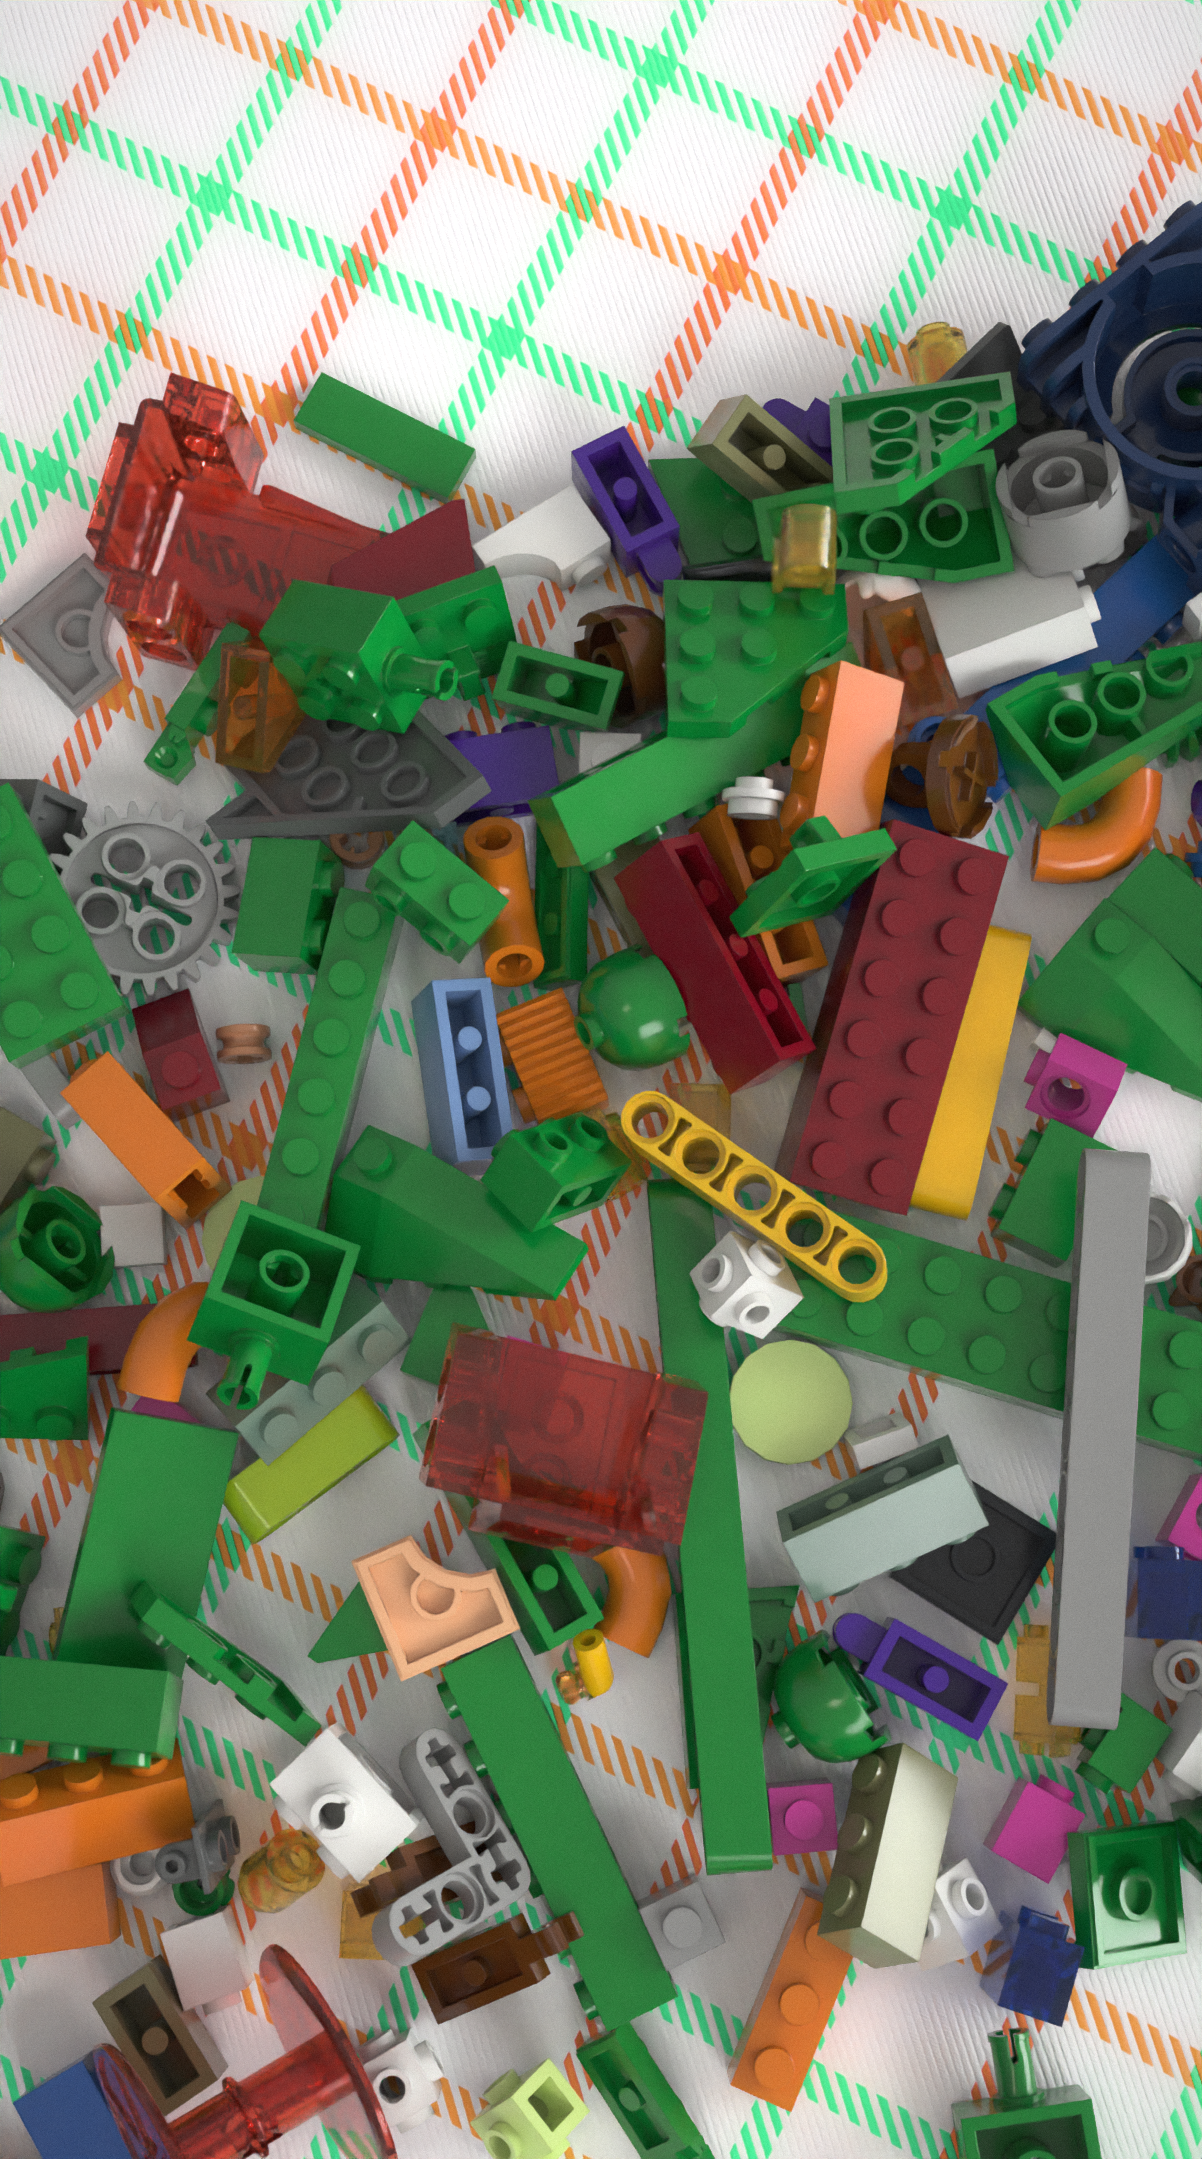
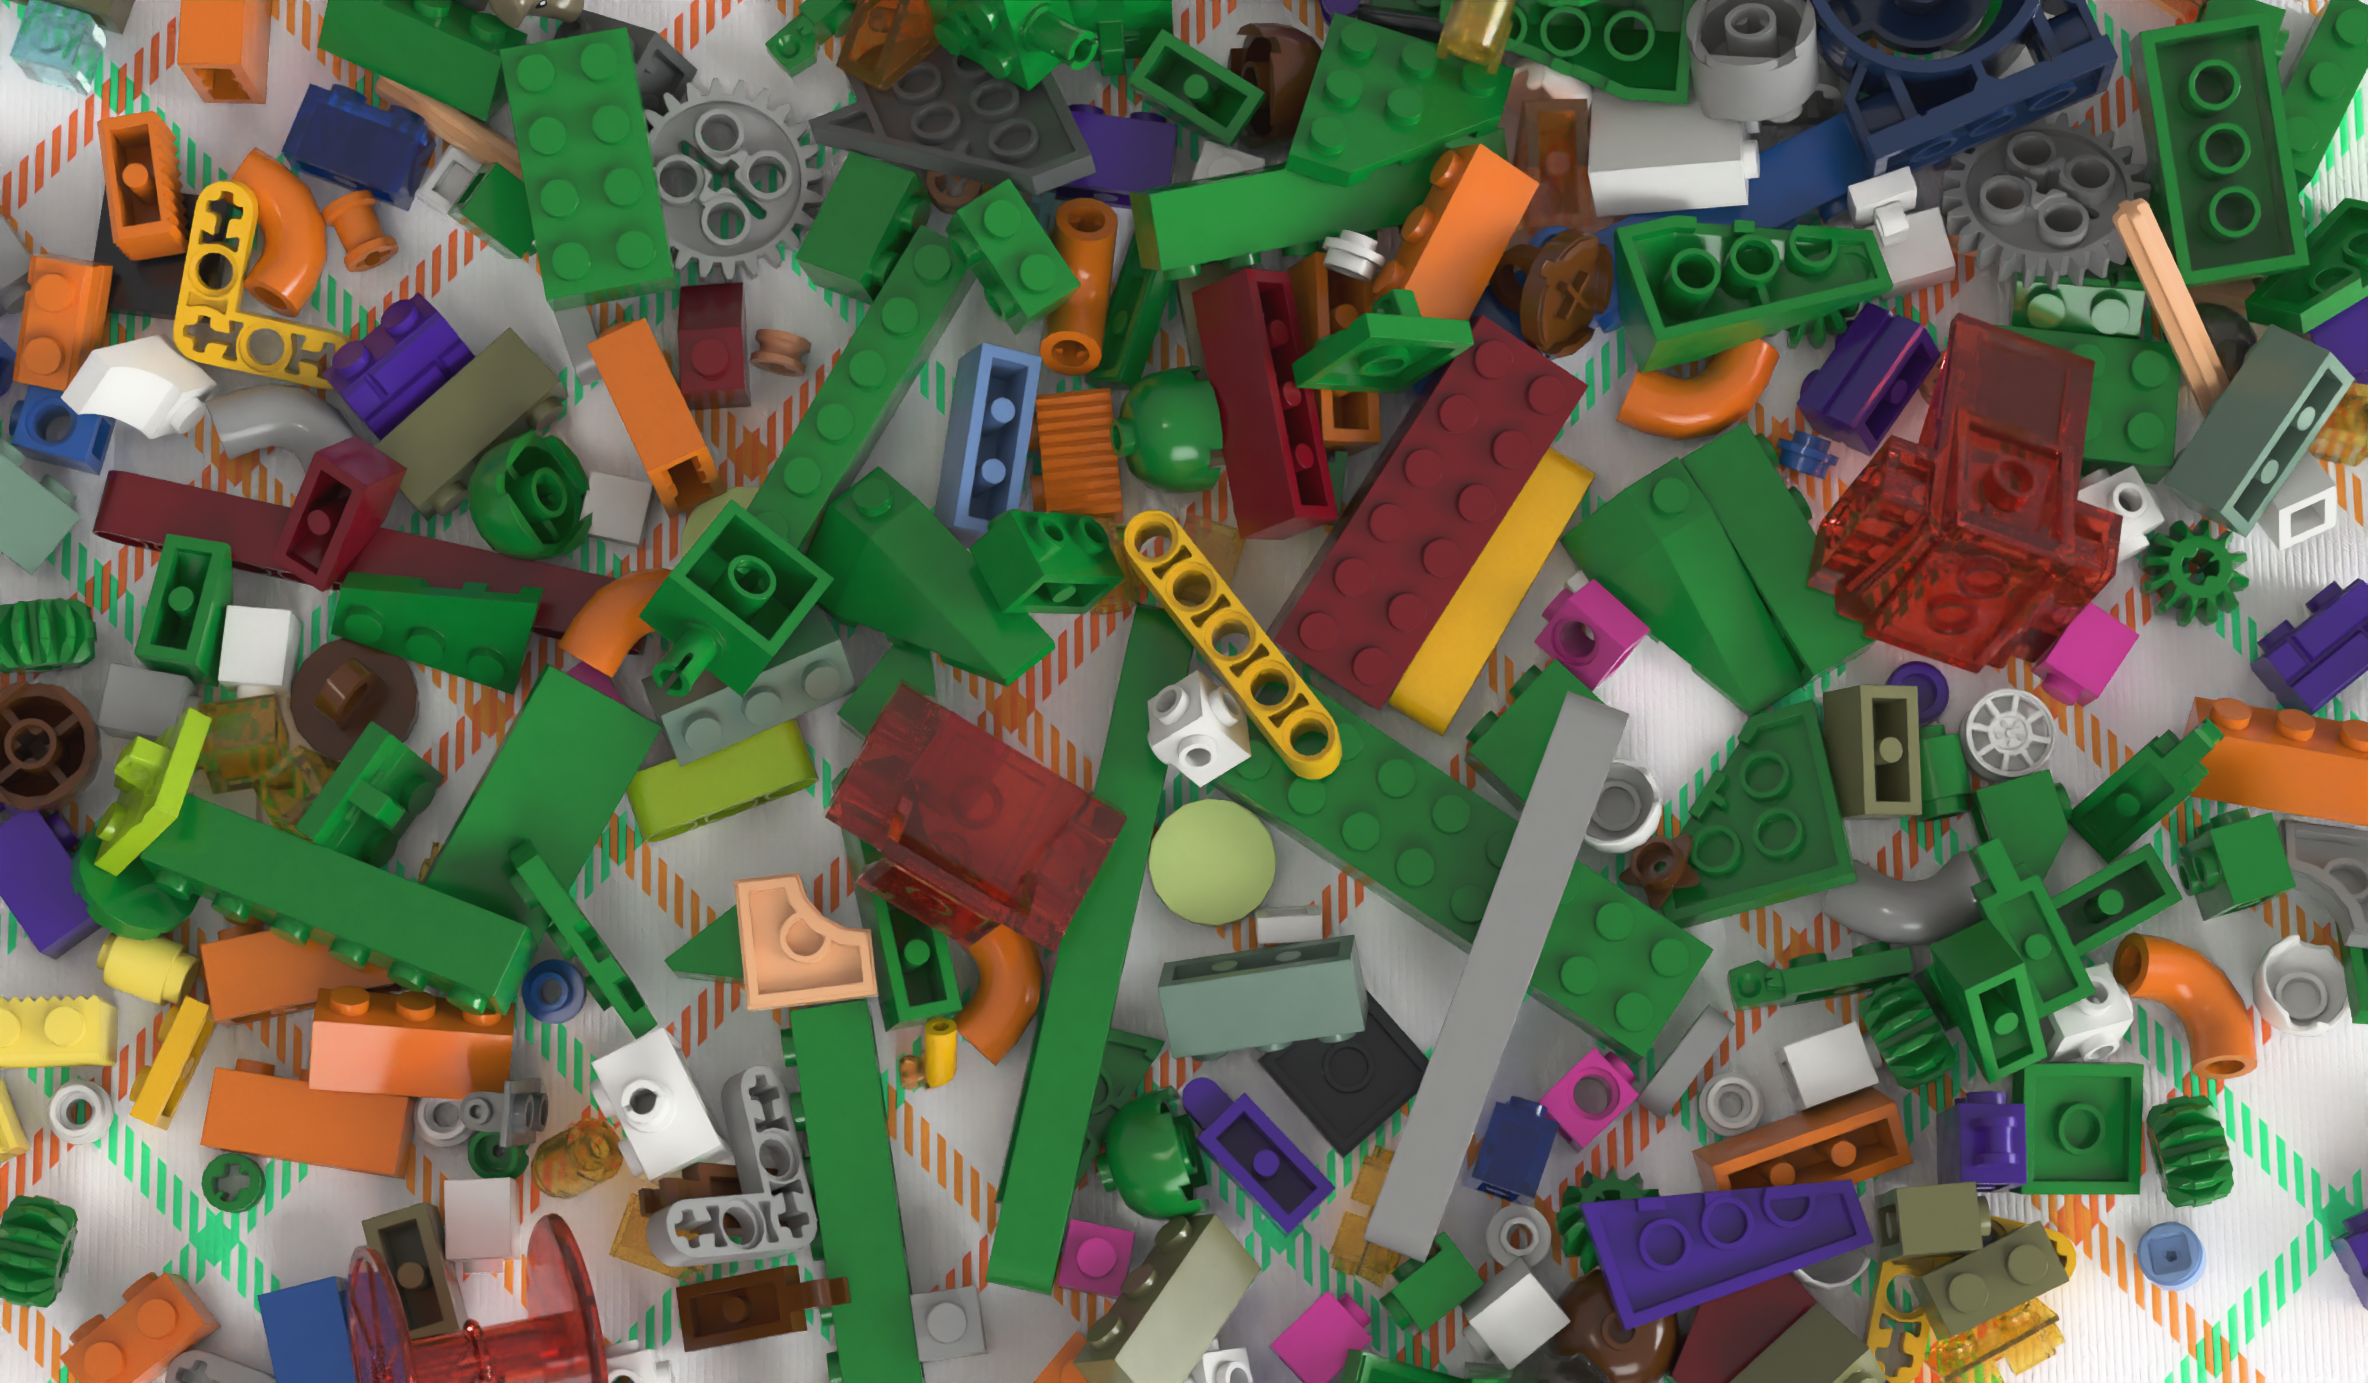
camera: 15 degrees right, 0 degrees up
none -> blue plate [522,959,587,1024]

